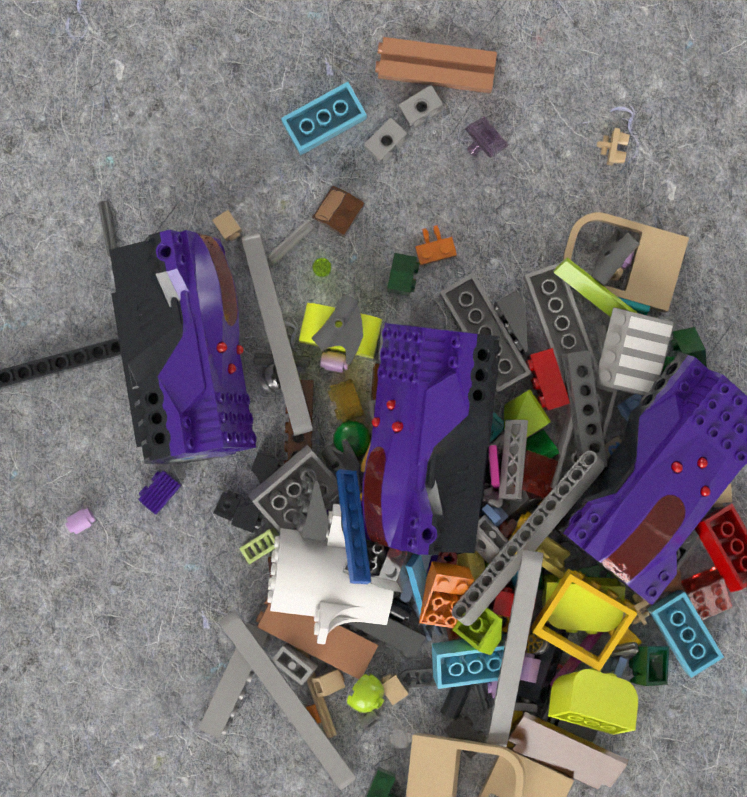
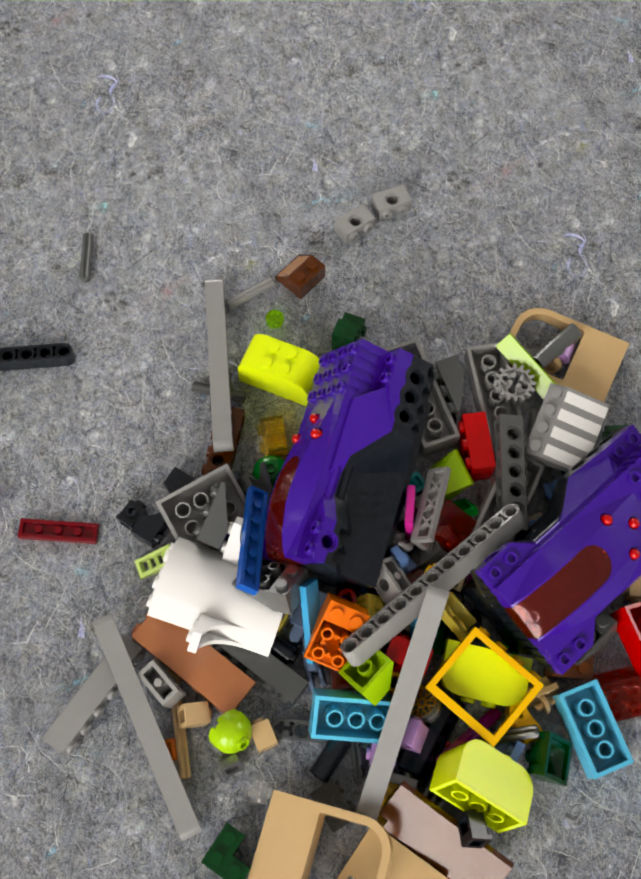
camera: 10 degrees right, 20 degrees down
piece [109,229,257,464] -> none
dark purple brick [138,470,182,515] -> none
tan brick [212,210,242,241] -> none
flat silver wheel [259,364,282,393] -> none
medium azure brick [281,82,367,156] -> none
dark grey pin [311,294,363,365] -> none
lavender brick [320,351,349,373] -> none
nougat brick [375,37,497,94] -> none
orange hinge [415,225,457,265] -> none
clear purple tile [465,117,509,158] -> none
tan hips [597,128,630,166] -> none
none -> dark red tile [17,518,100,544]
none -> black brick [457,809,493,848]
none -> light grey gear [493,363,536,405]

